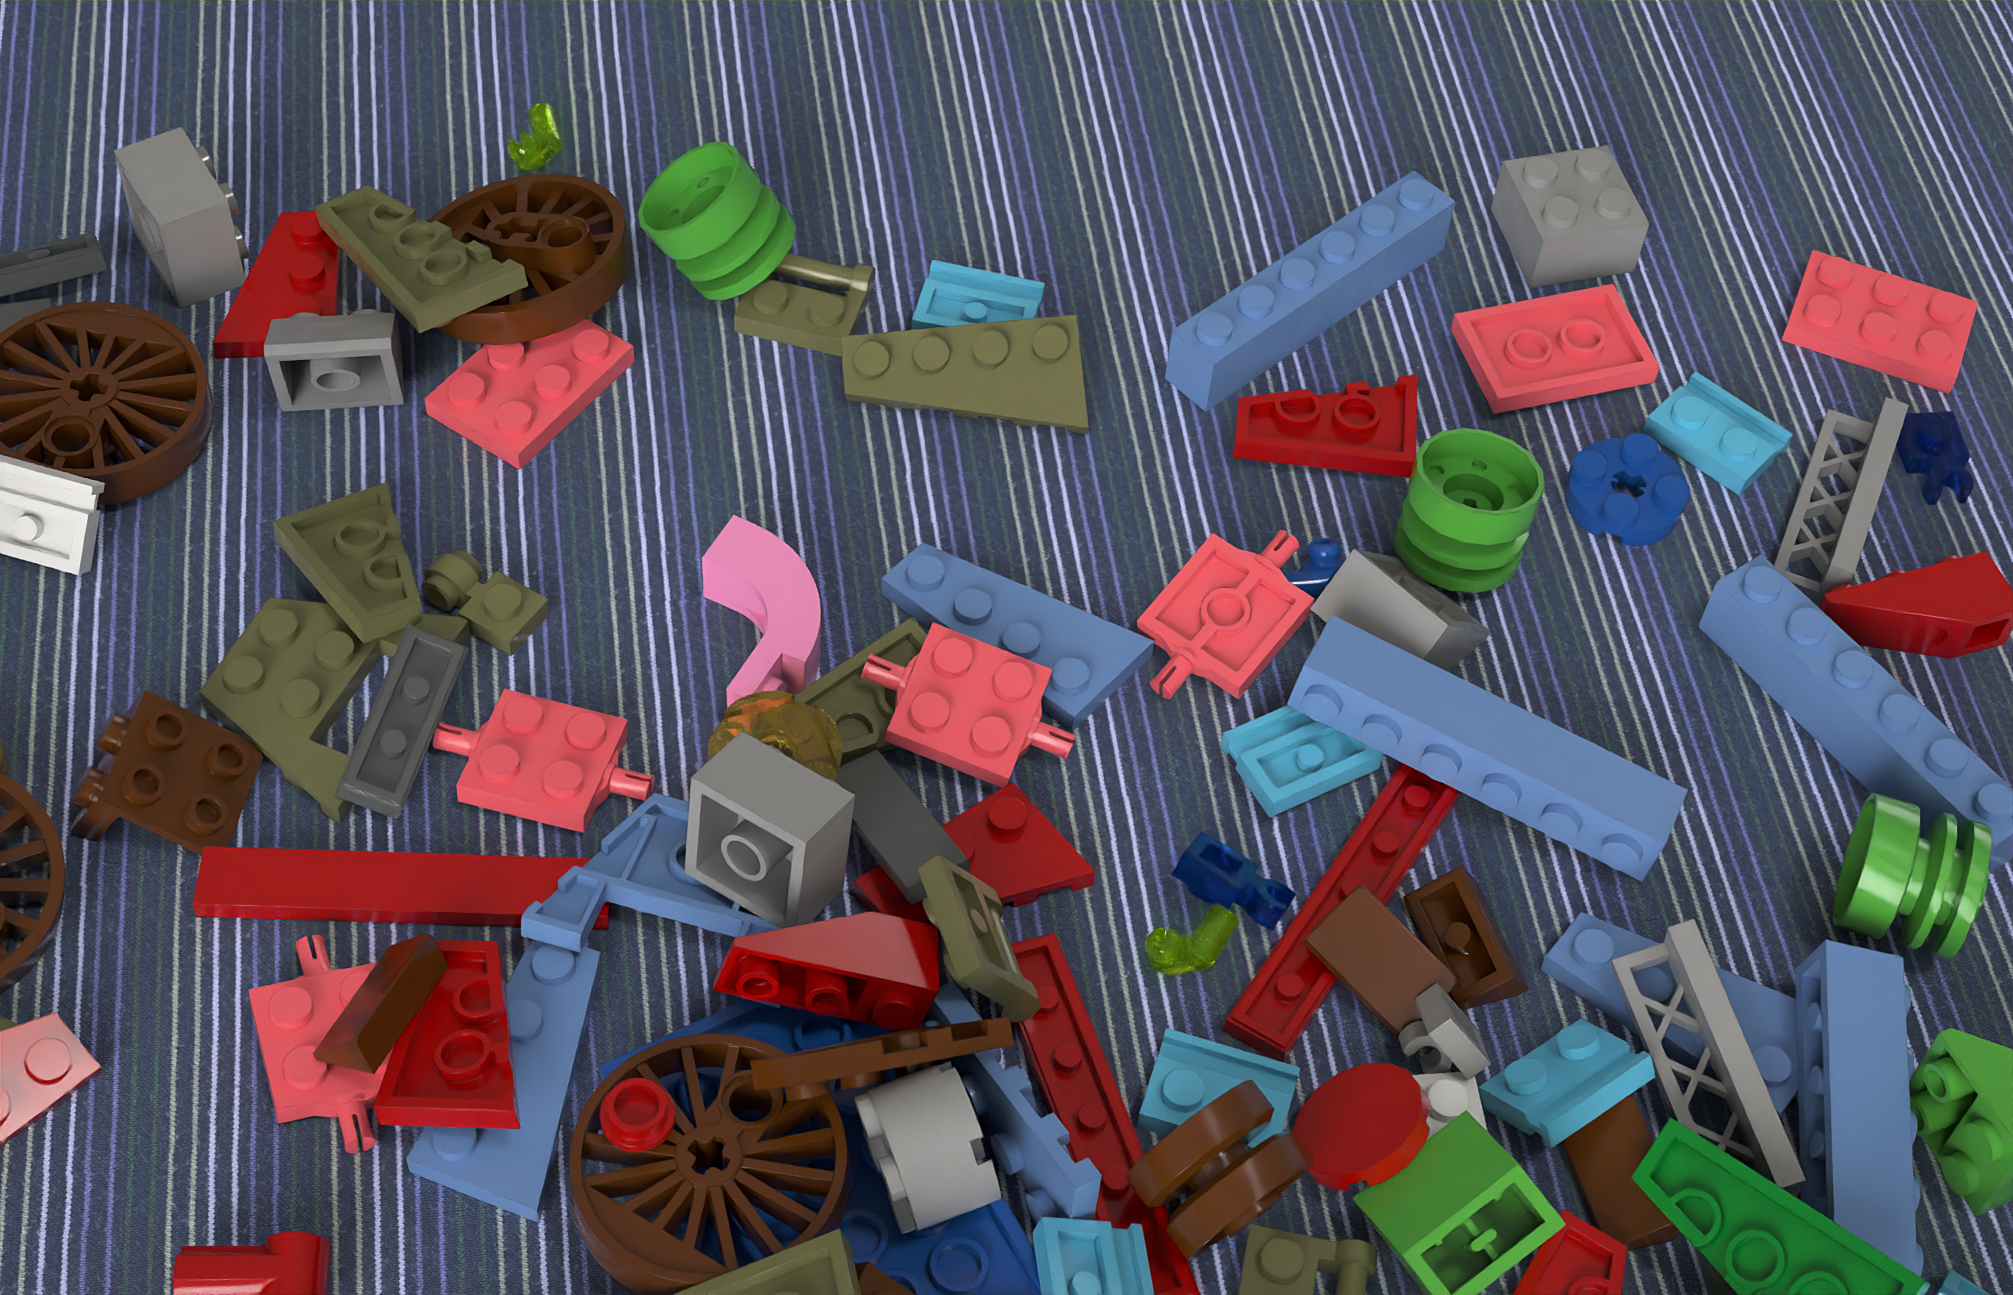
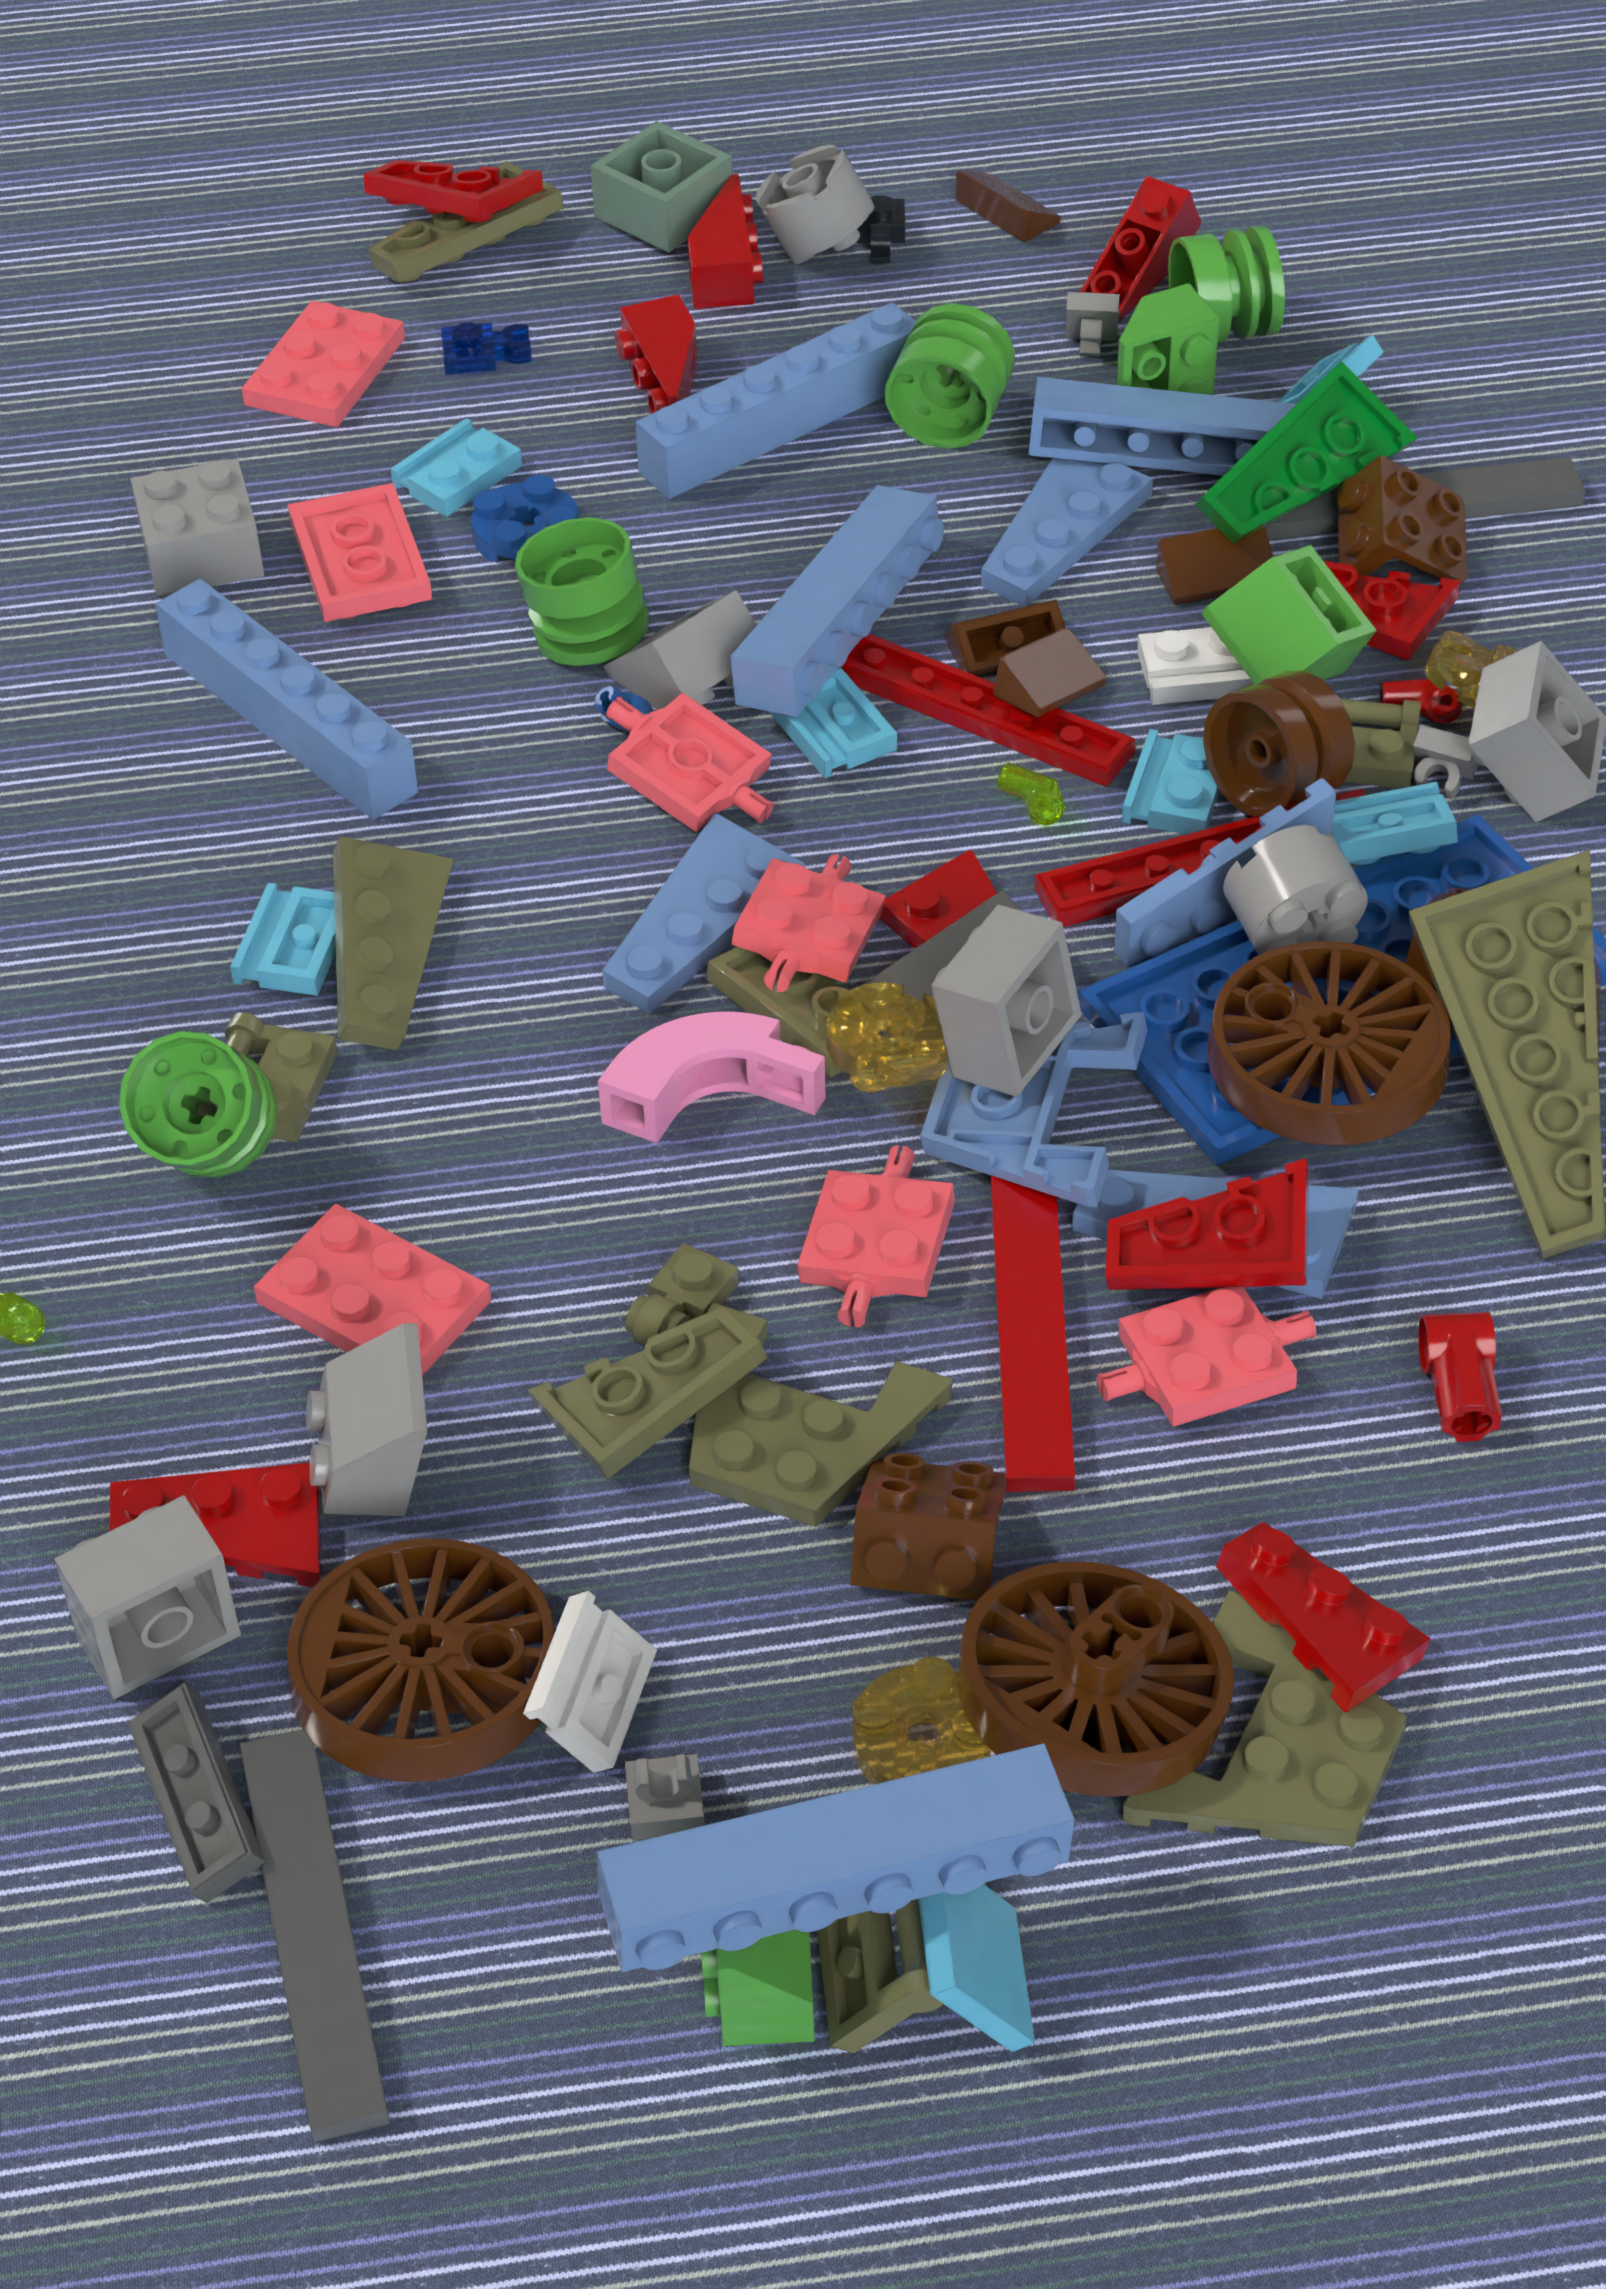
camera: 85 degrees left, 5 degrees down
reddish brown slope [313,934,449,1074] -> none
olive wing [315,185,528,333] -> none
dark grey tile [335,624,469,820] -> none
reddish brown piece [427,174,632,345] -> none
red plate [600,1078,675,1152] -> none
red slope [713,911,939,1031] -> none
reddish brown wing [750,1016,1014,1101] -> none
olive plate [917,854,1041,1022] -> none
clear blue plate [1171,831,1296,931] -> none
red wing [1233,374,1418,478] -> none
red tile [1292,1063,1432,1191] -> none
light grey tile [1398,983,1491,1080] -> none
medium azure plate [1479,1018,1656,1148] -> none
light grey fence [1610,919,1806,1197] -> none
light grey fence [1773,397,1909,605] -> none

